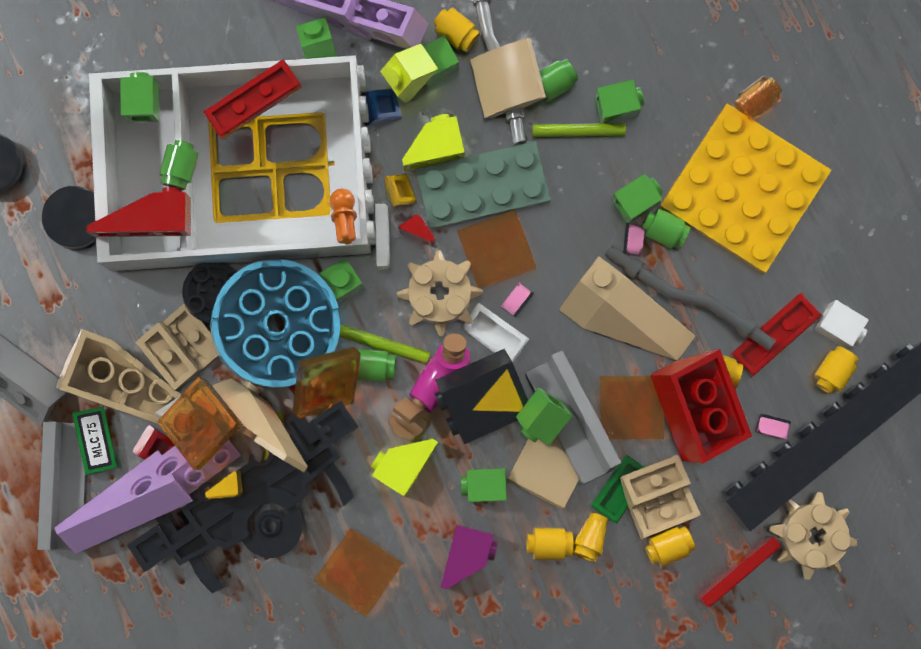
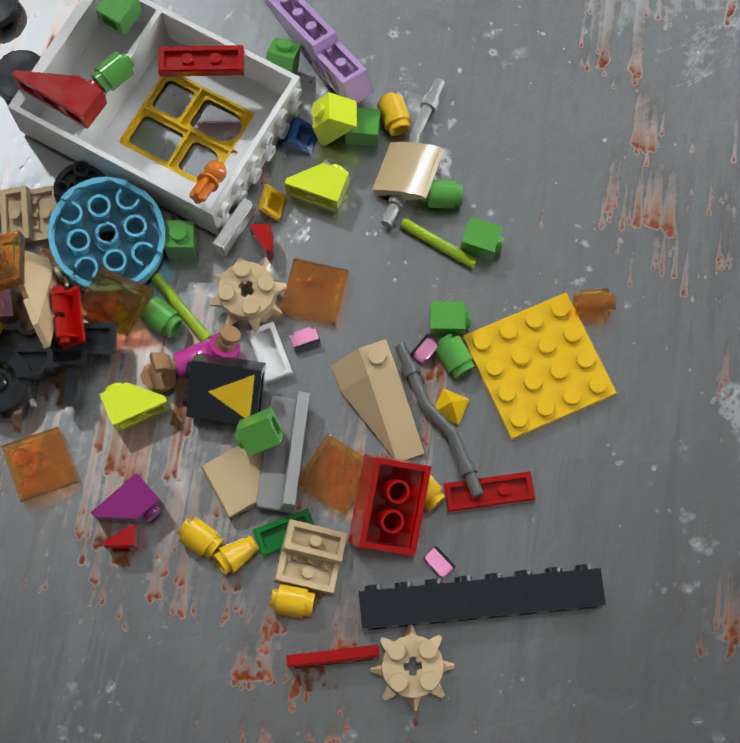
camera: 30 degrees right, 10 degrees down
sand green plate [416,141,551,231] -> none
bright green brick [461,468,506,502] -> none
white brick [813,300,868,349] -> none
yellow brick [814,346,859,395] -> none
none -> red hinge [50,285,86,350]
none -> red slope [103,524,138,552]
none -> yellow slope [435,388,470,426]

